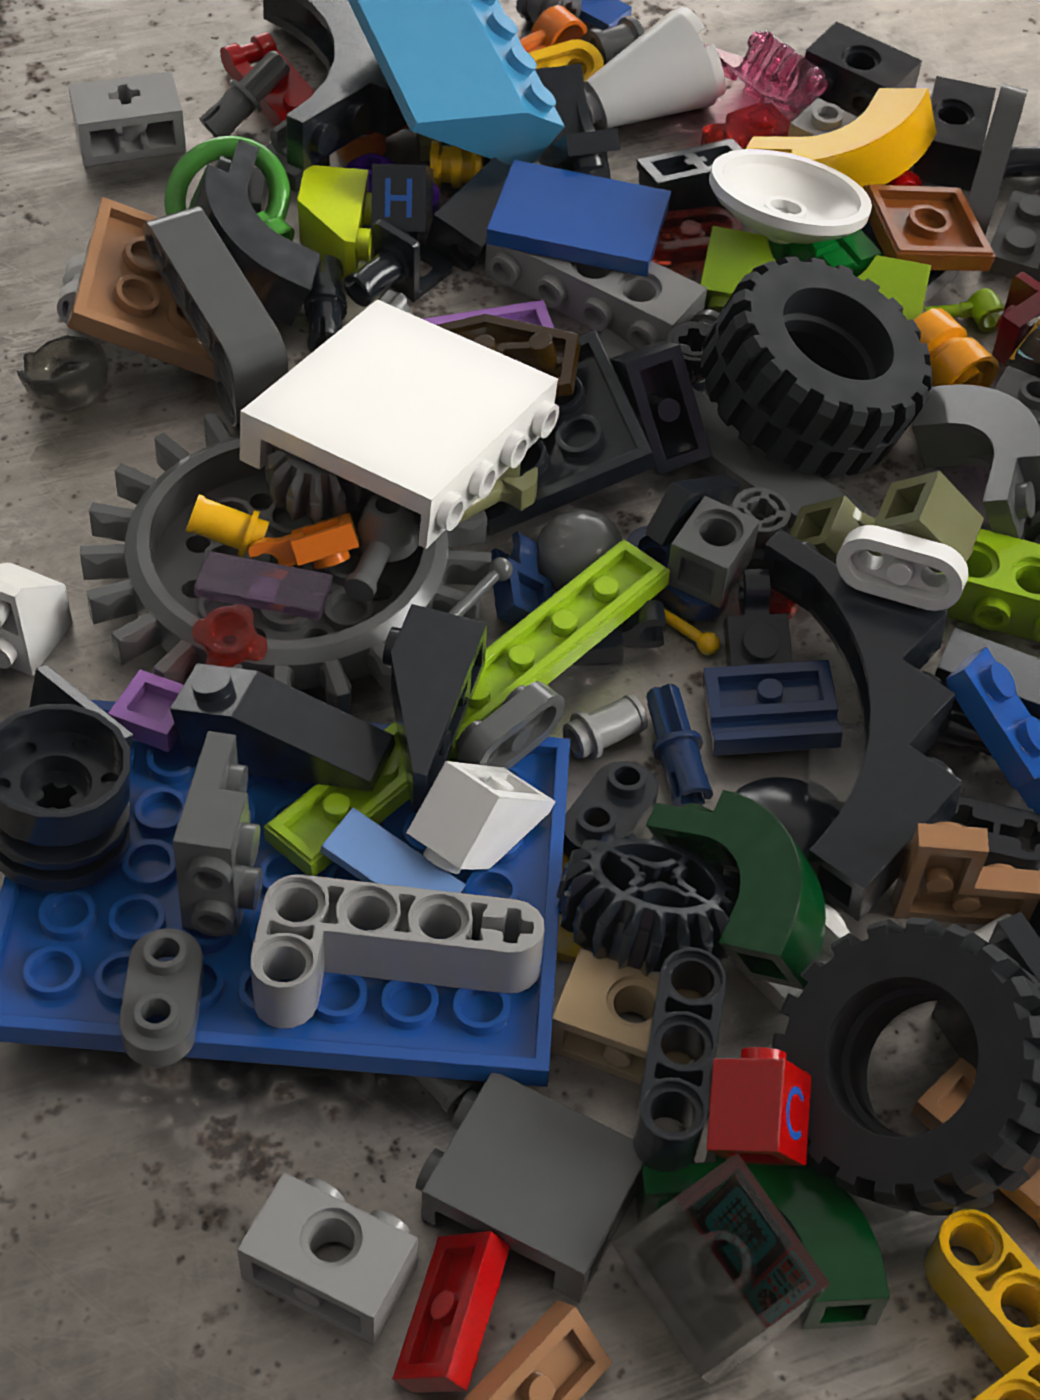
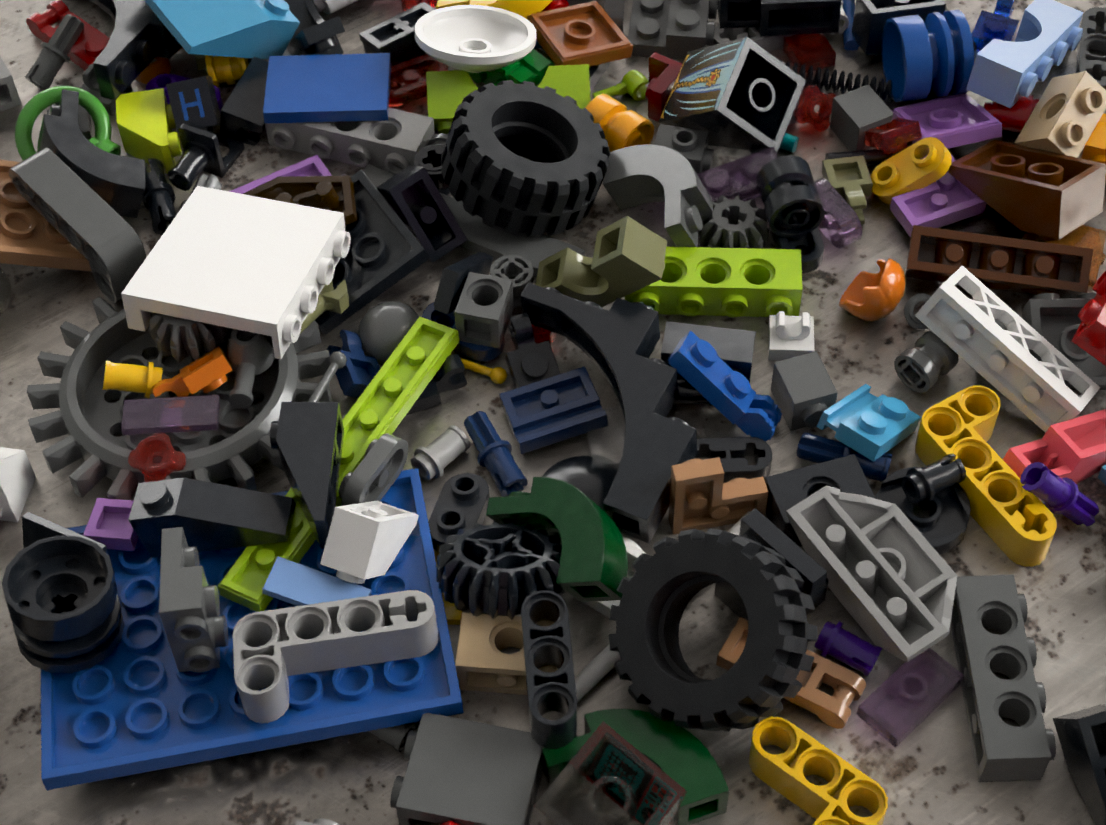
camera: 10 degrees left, 0 degrees up
dark grey plate [119,928,204,1067] -> none
red brick [706,1047,812,1166] -> none
white plate [836,525,968,611] -> none

